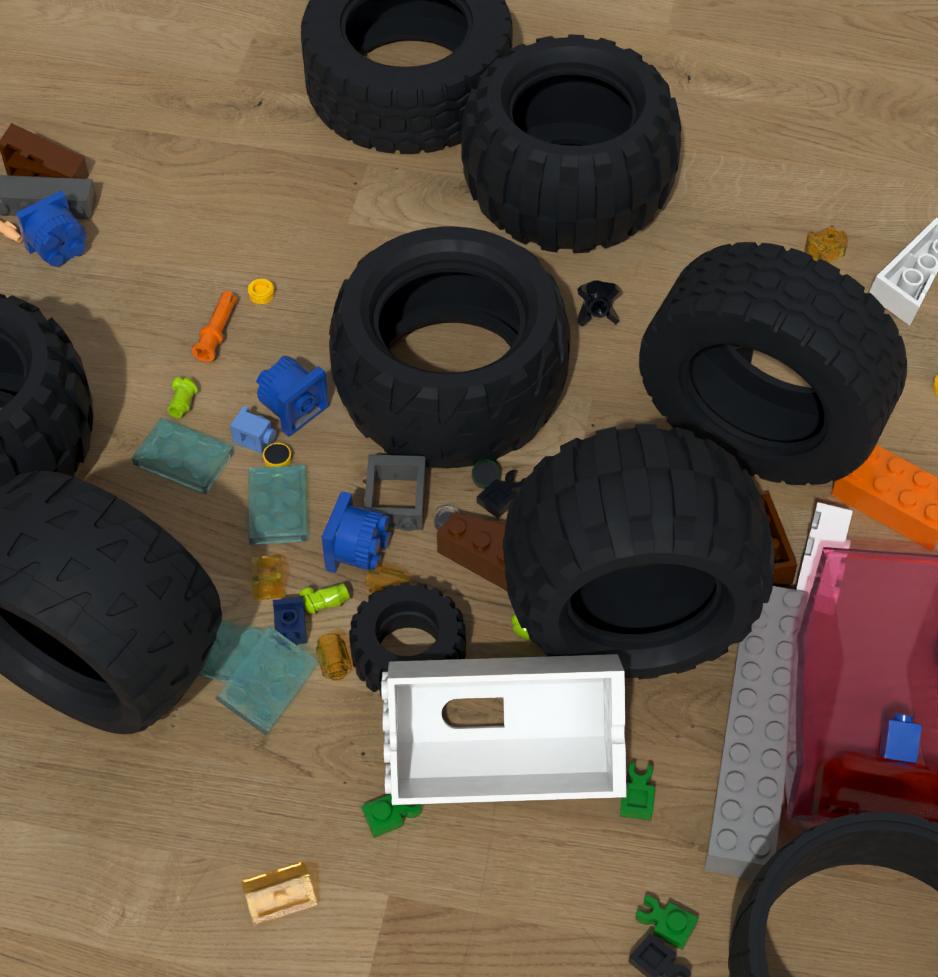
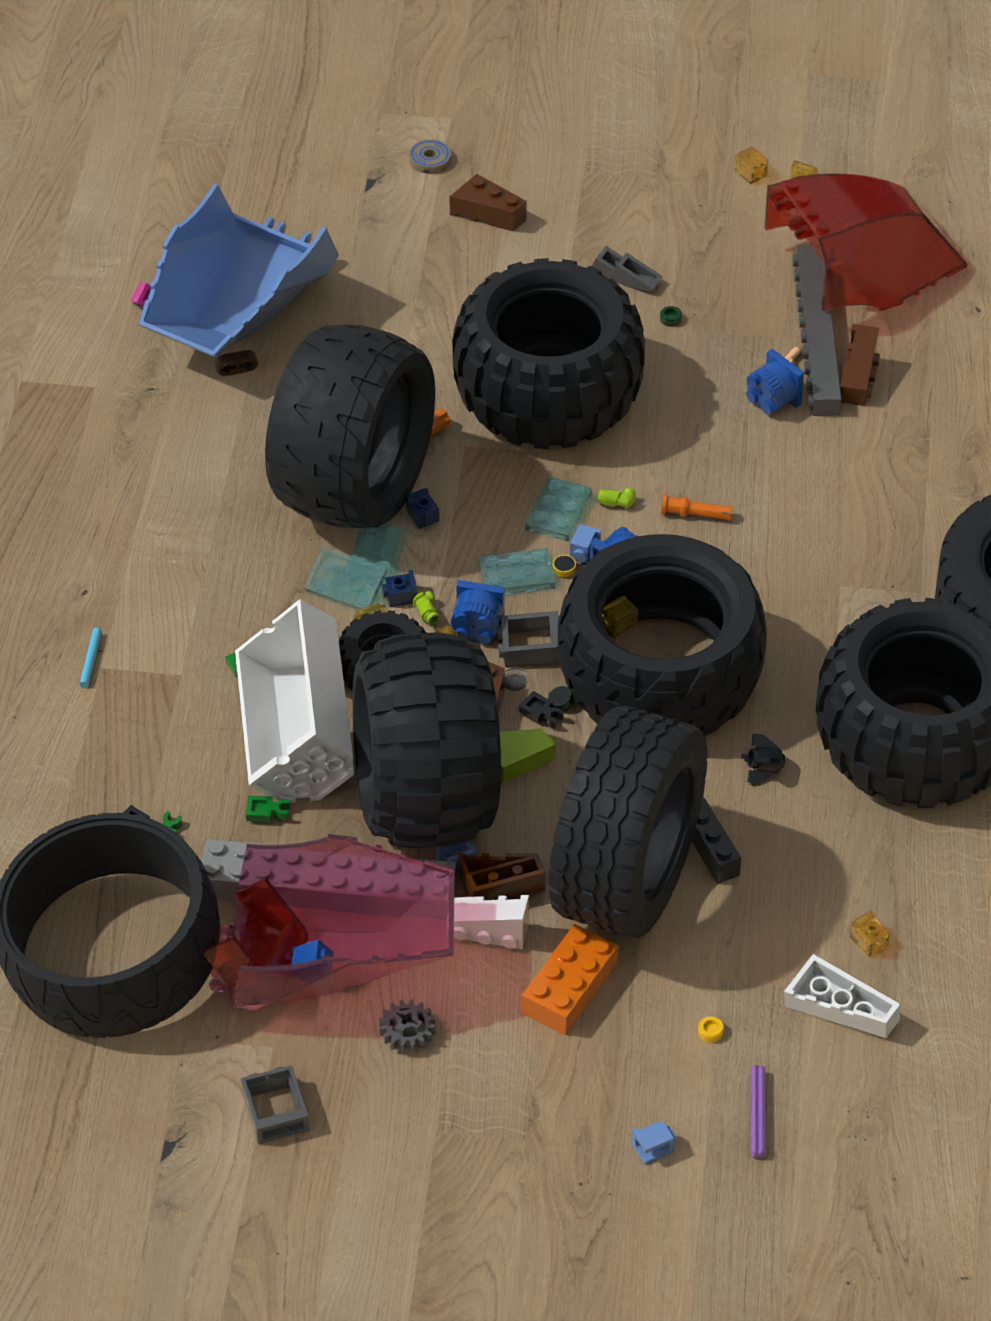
camera: 85 degrees right, 5 degrees down
clear yellow panel [241,862,317,925] -> none
yellow tile [248,279,275,304] -> none
clear yellow bracket [251,555,284,600] -> none

